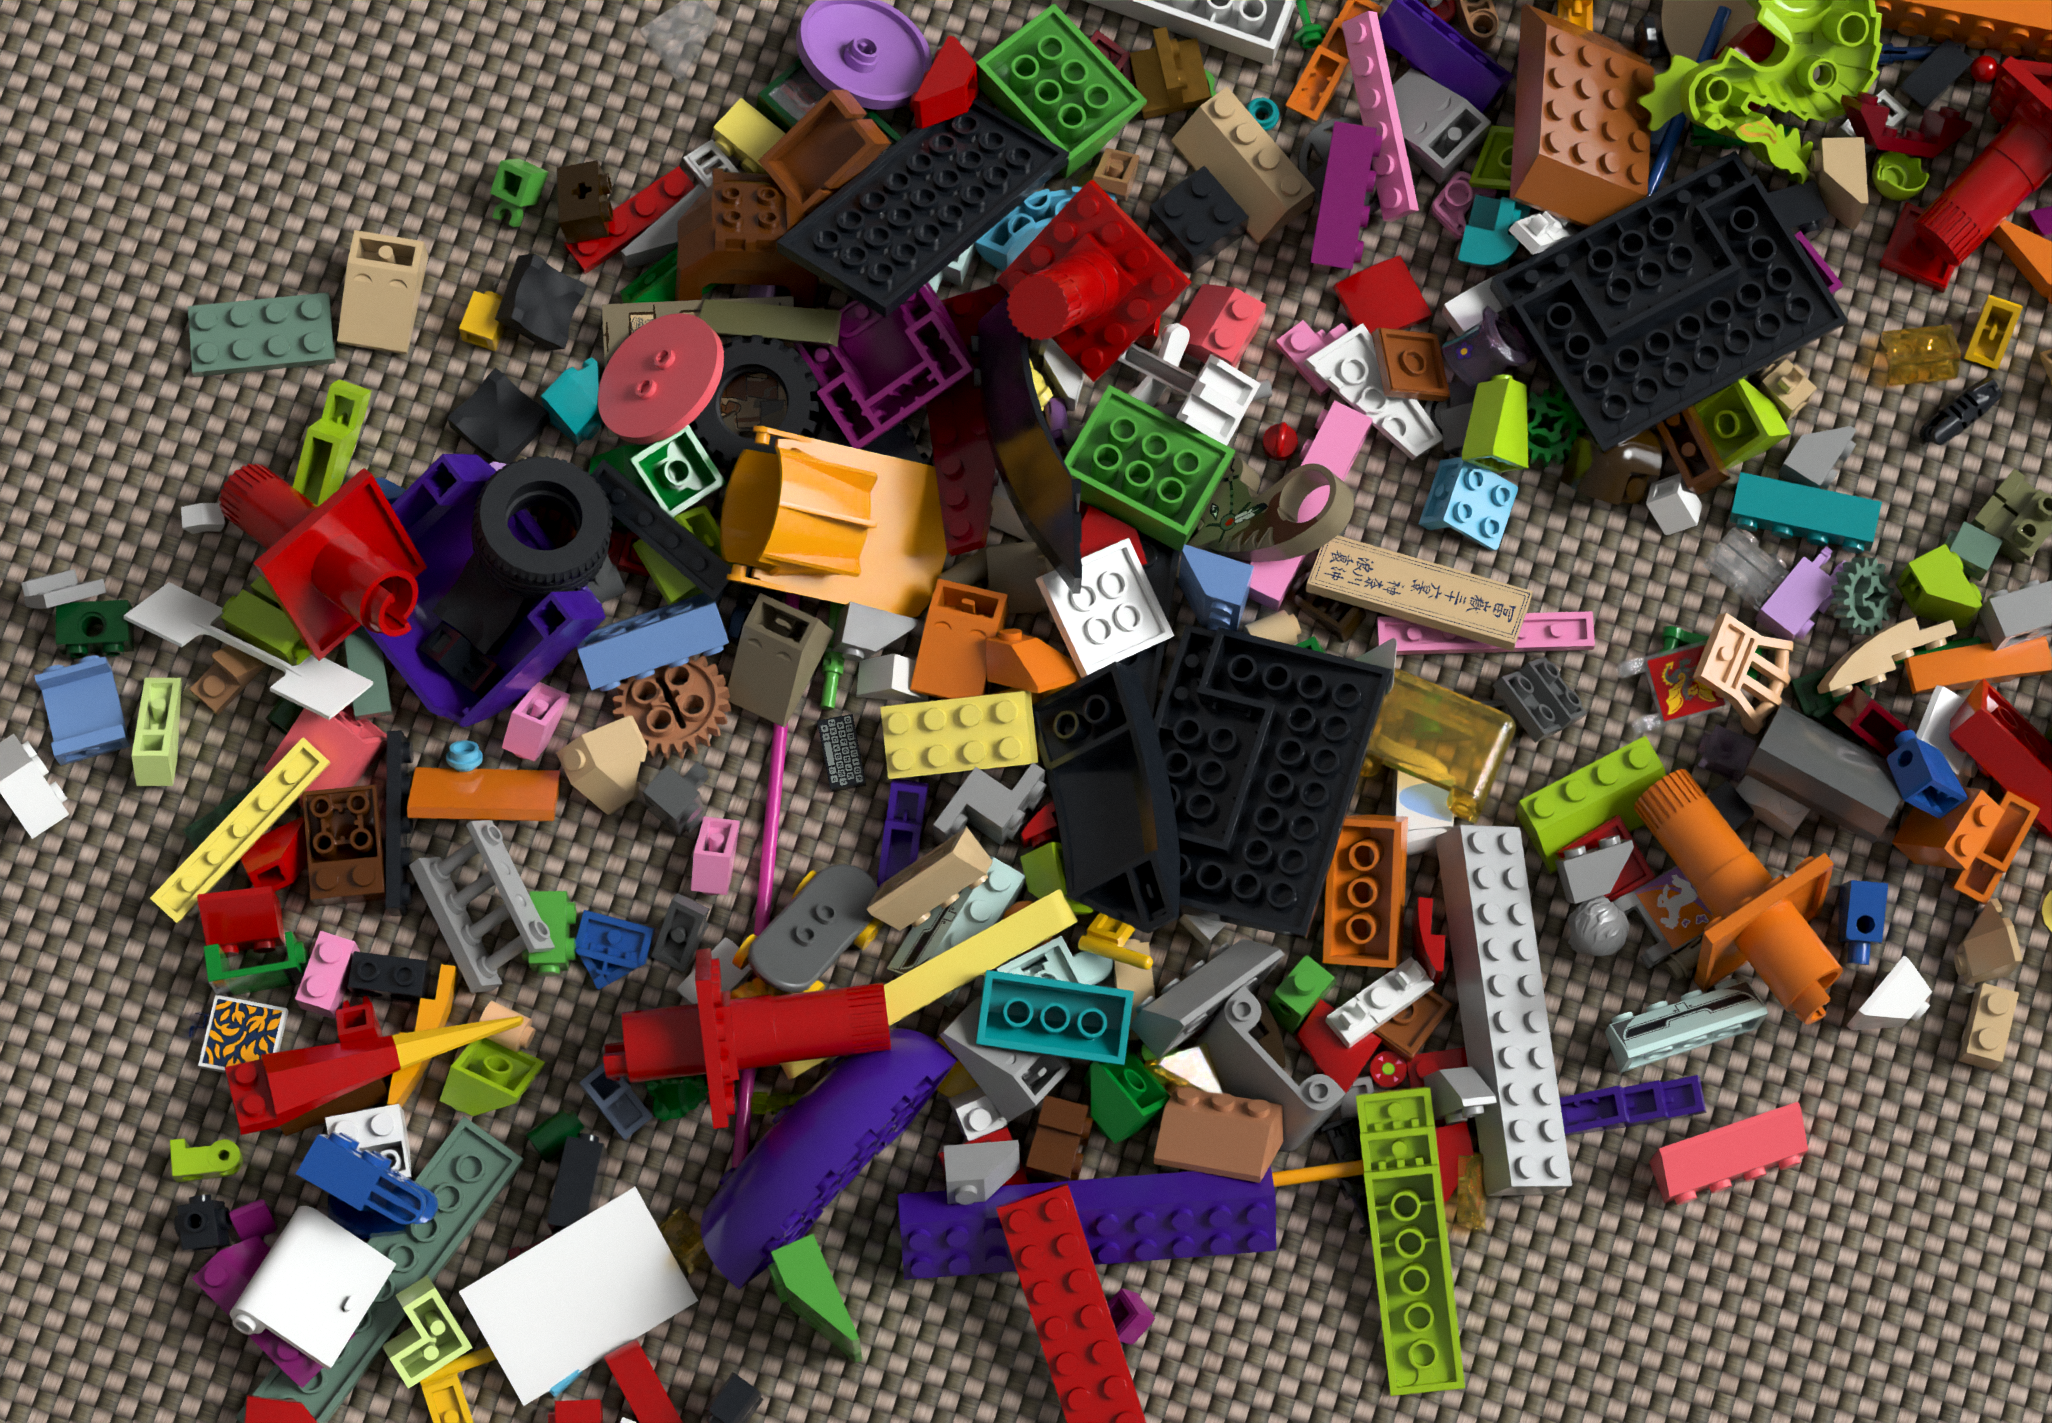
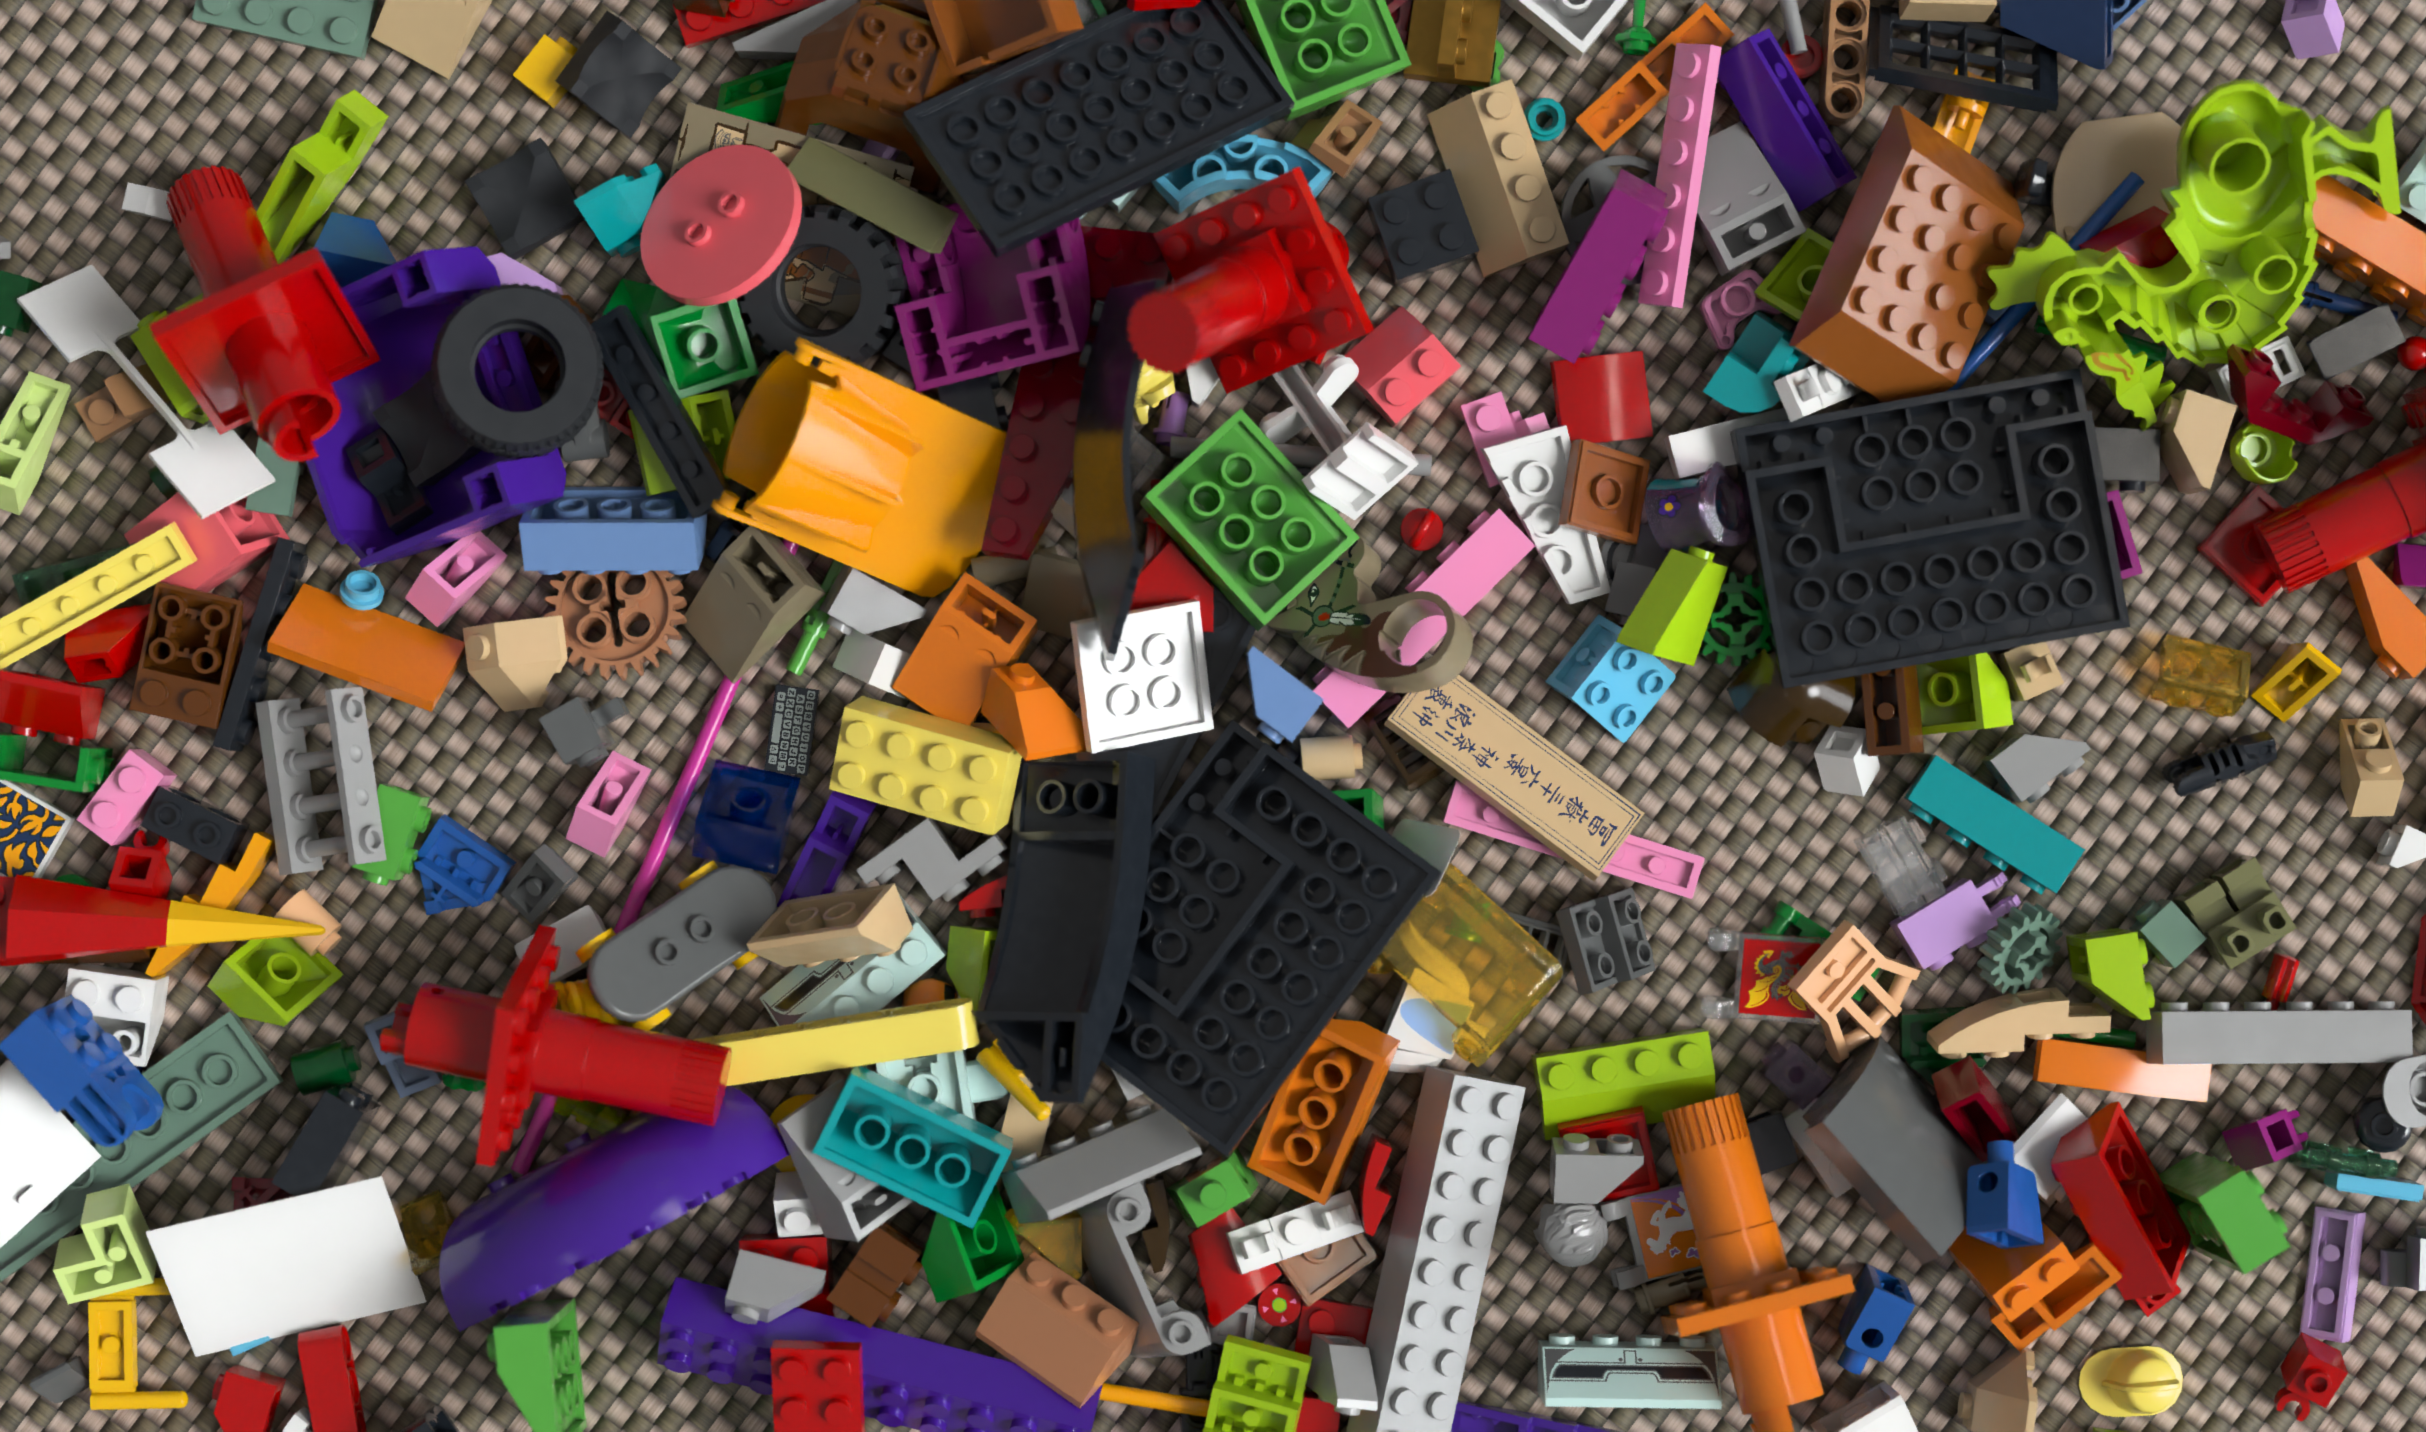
camera: 25 degrees right, 15 degrees up
none -> clear blue slope [692,759,801,874]

